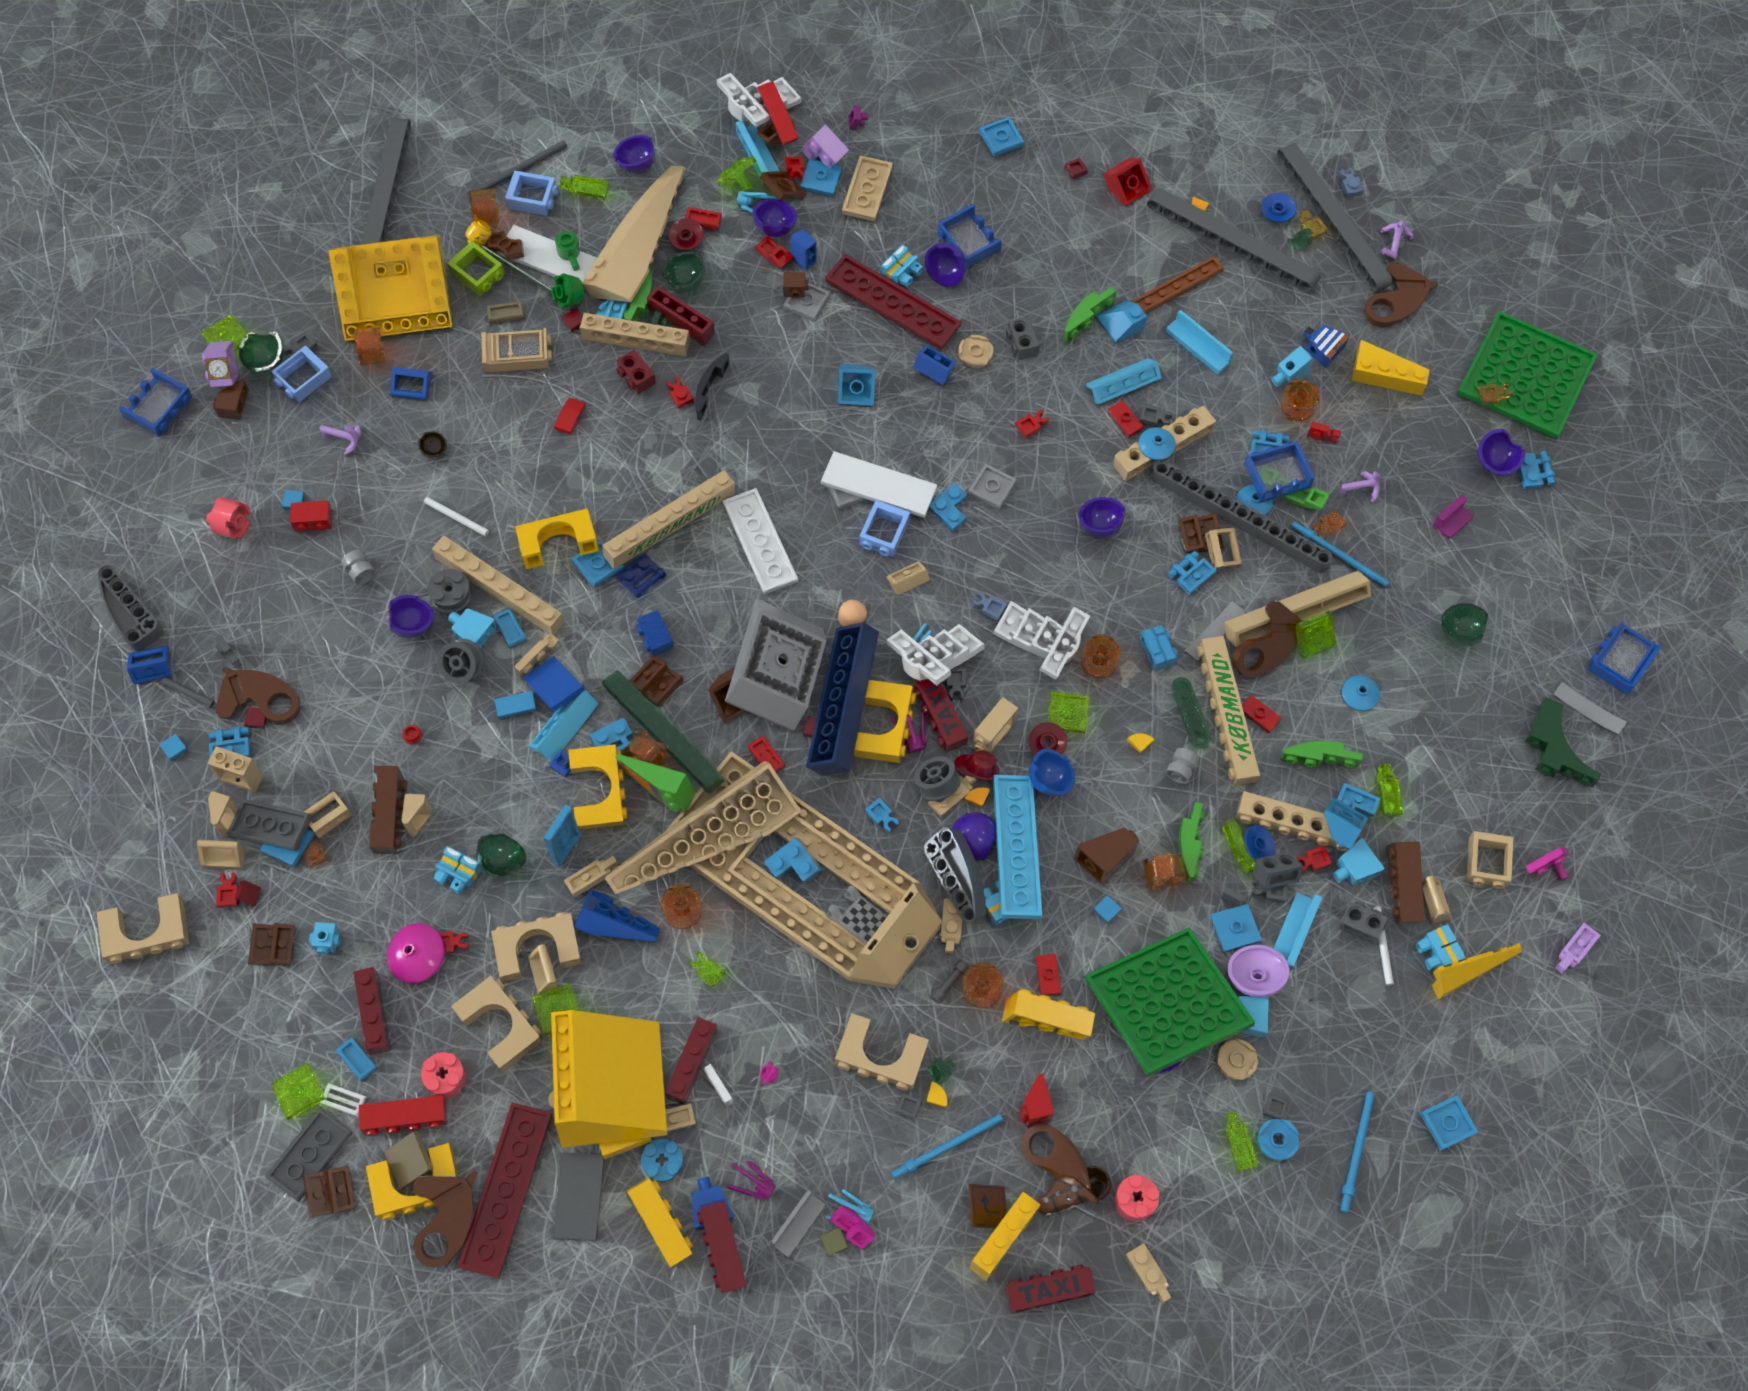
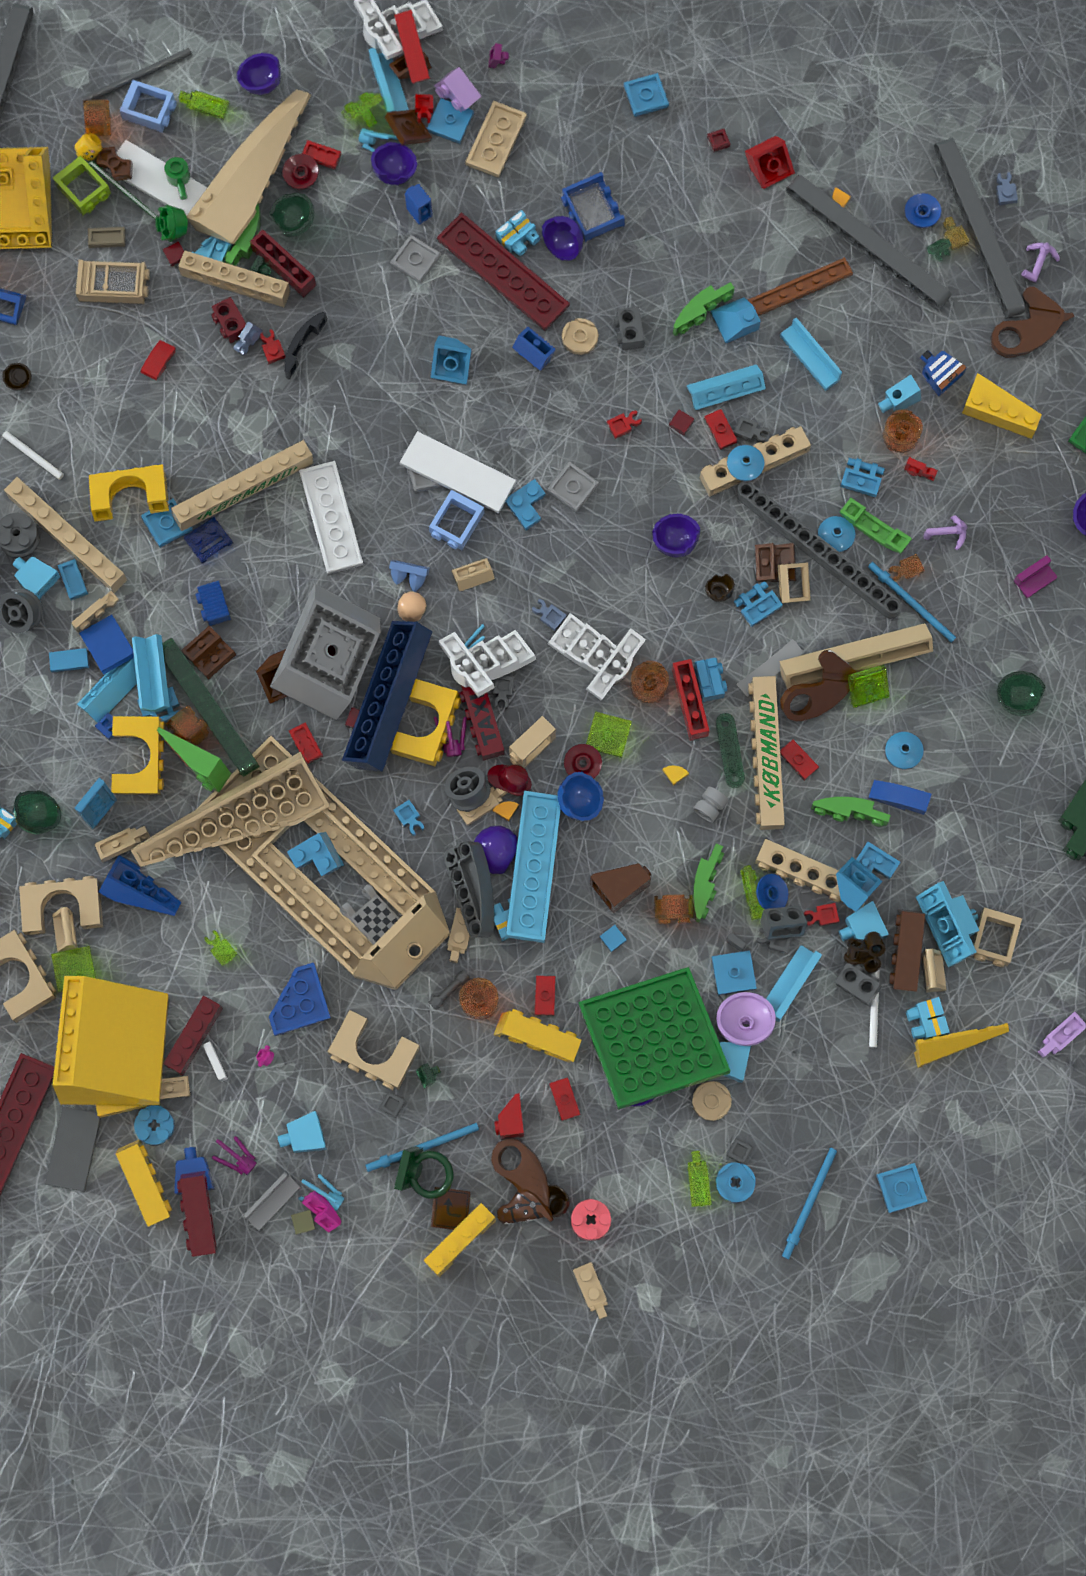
camera: 10 degrees right, 10 degrees up
clear orange brick [661,884,702,929] -> none
red slope [755,236,793,269] -> none
reddish brown brick [783,272,809,298] -> none
yellow tile [926,1082,947,1108] -> none
dark red brick [1005,1264,1096,1314] -> none
window [1244,441,1315,503] -> none
clear neon green hinge [1377,763,1403,817] -> none
dark pink plate [1526,847,1570,880] -> none
none -> medium azure panel [132,634,170,713]
none -> sand blue plate [233,321,263,355]
none -> blue plate [269,962,331,1036]
none -> medium azure torso [278,1111,327,1153]
none -> medium blue tile [389,560,430,592]
none -> dark green tile [394,1146,454,1199]
none -> red plate [549,1077,580,1121]
none -> dark red tile [669,409,694,435]
none -> red brick [672,659,709,741]
none -> dark brown hair [705,574,735,602]
none -> dark brown piece [844,931,886,973]
none -> blue slope [868,780,932,815]
none -> medium azure brick [916,881,980,967]

